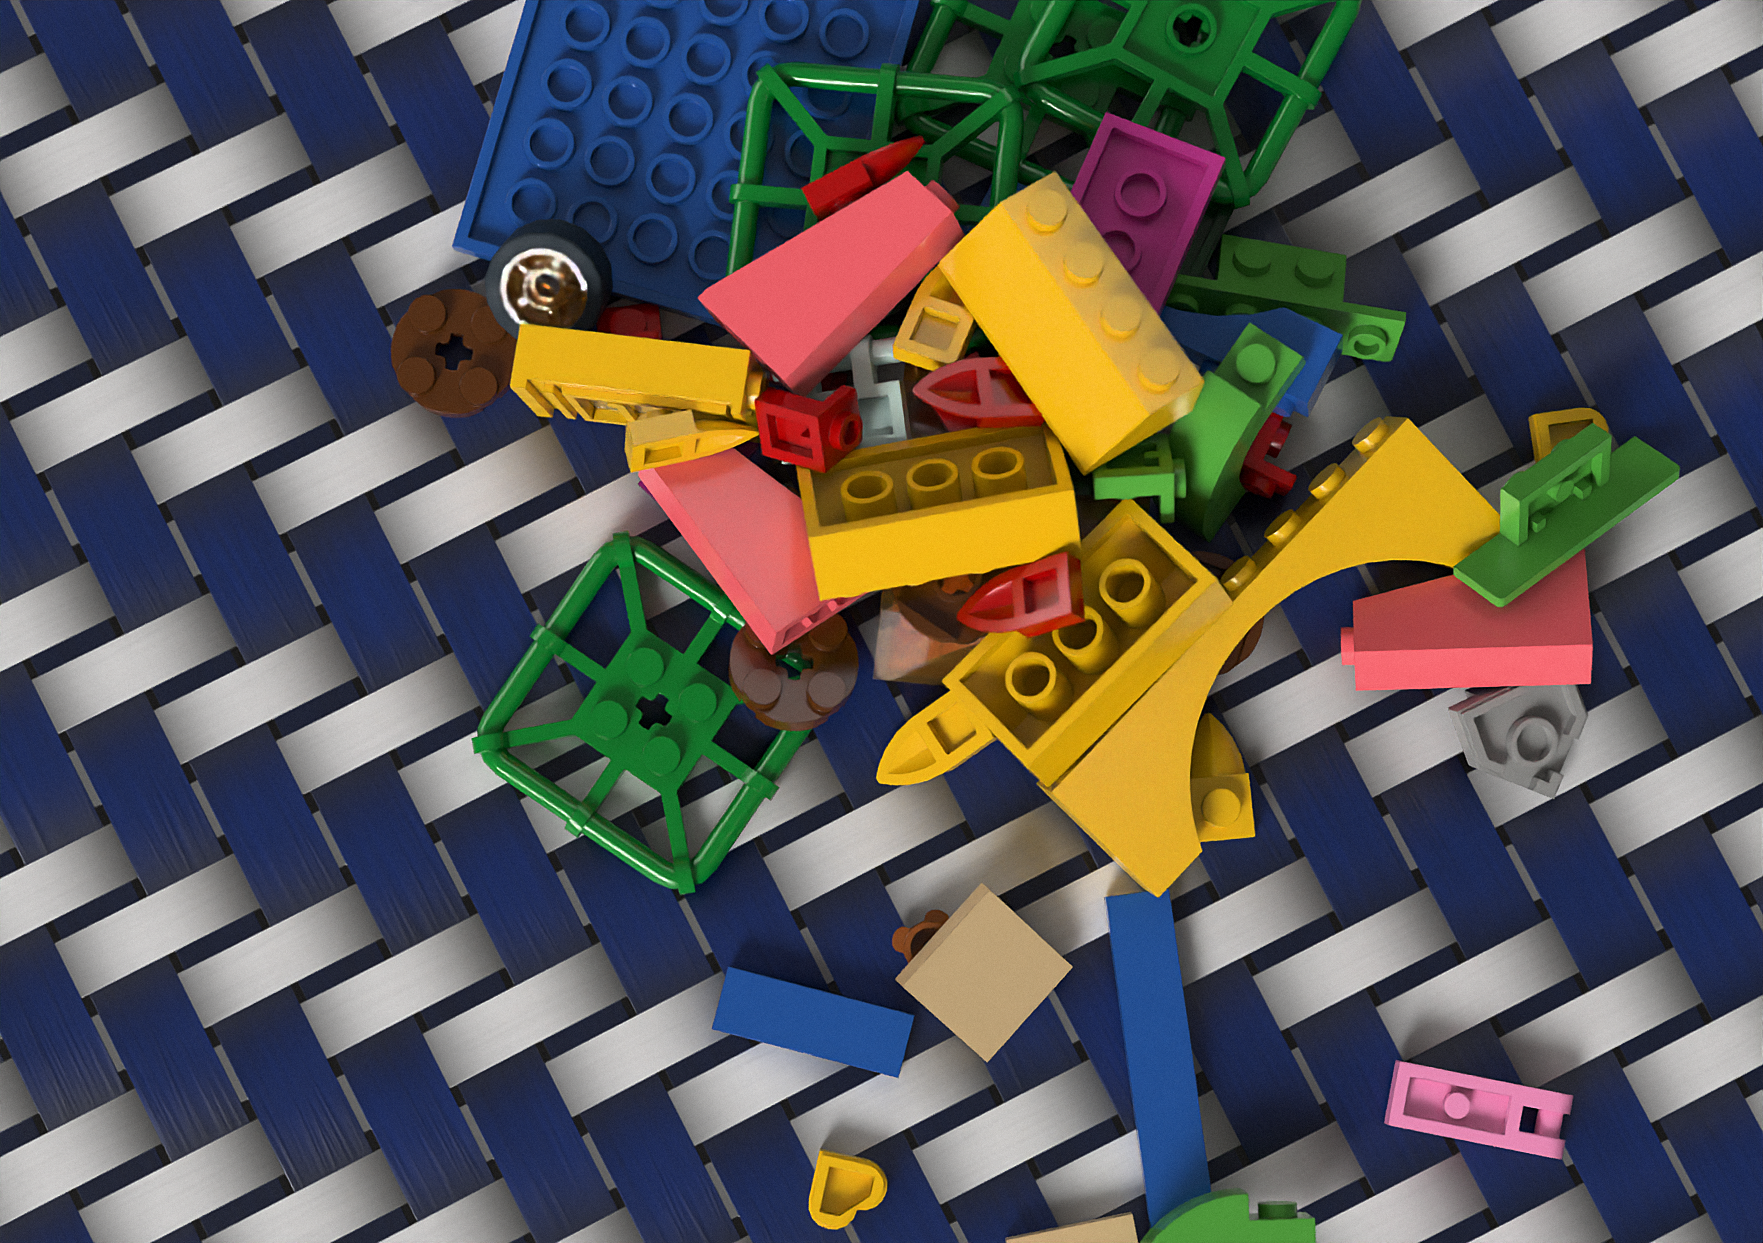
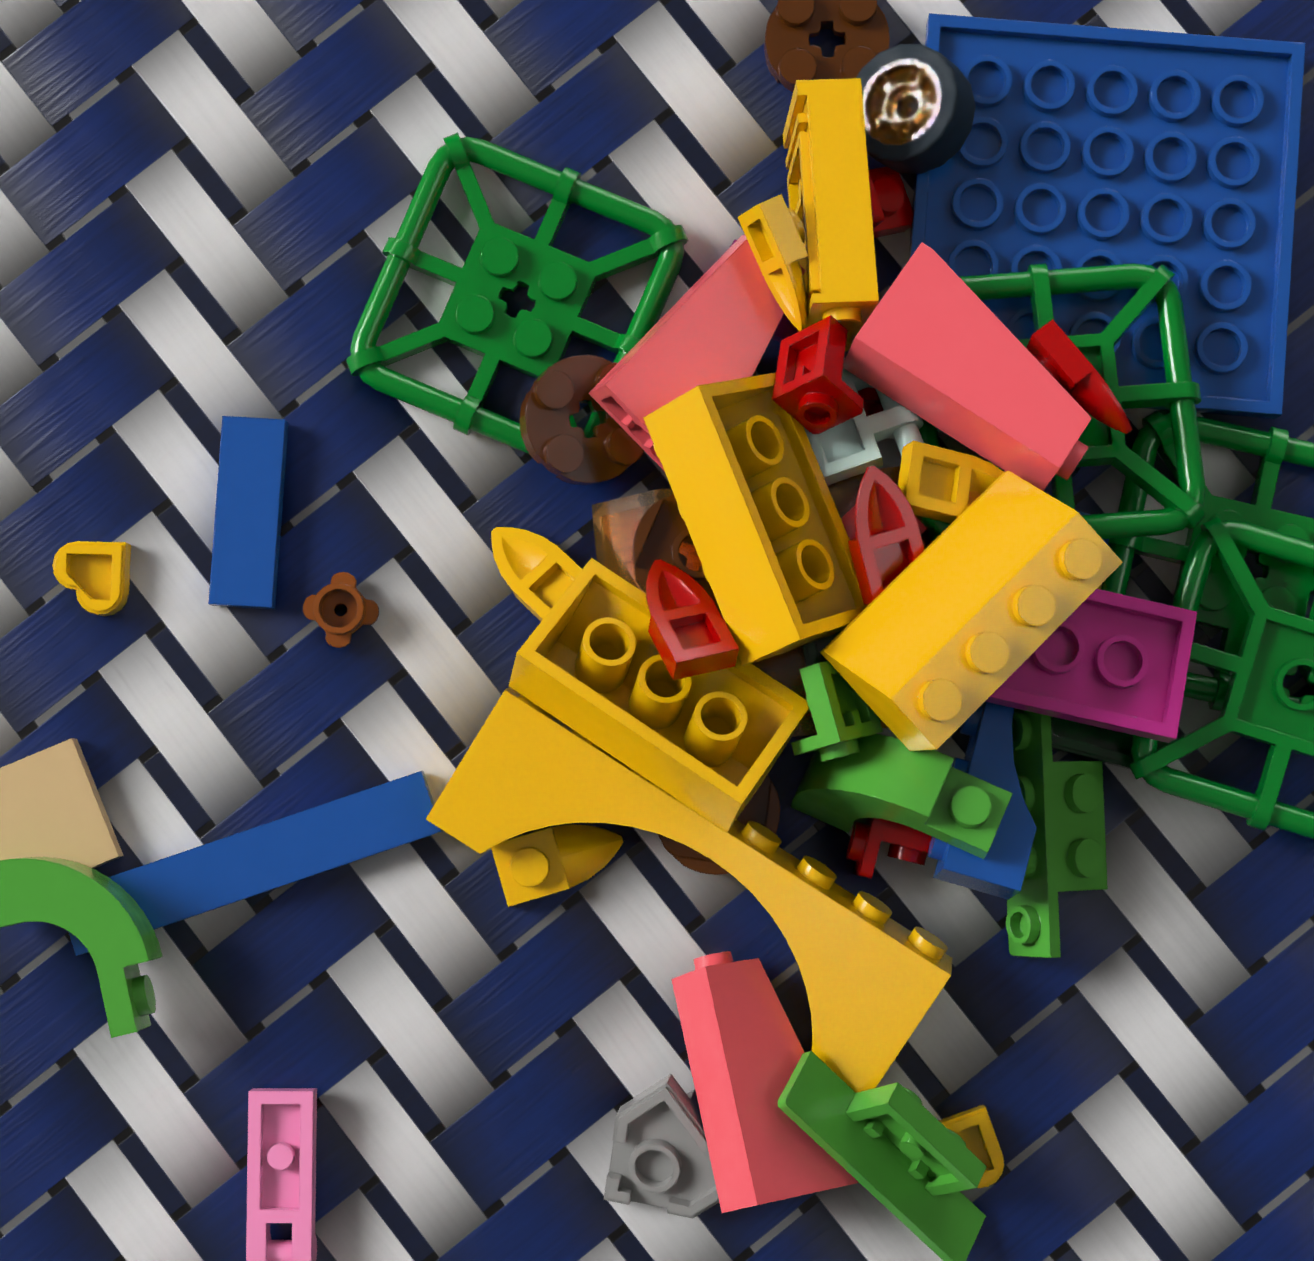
camera: 90 degrees right, 0 degrees up
tan tile [895,883,1073,1062] -> none

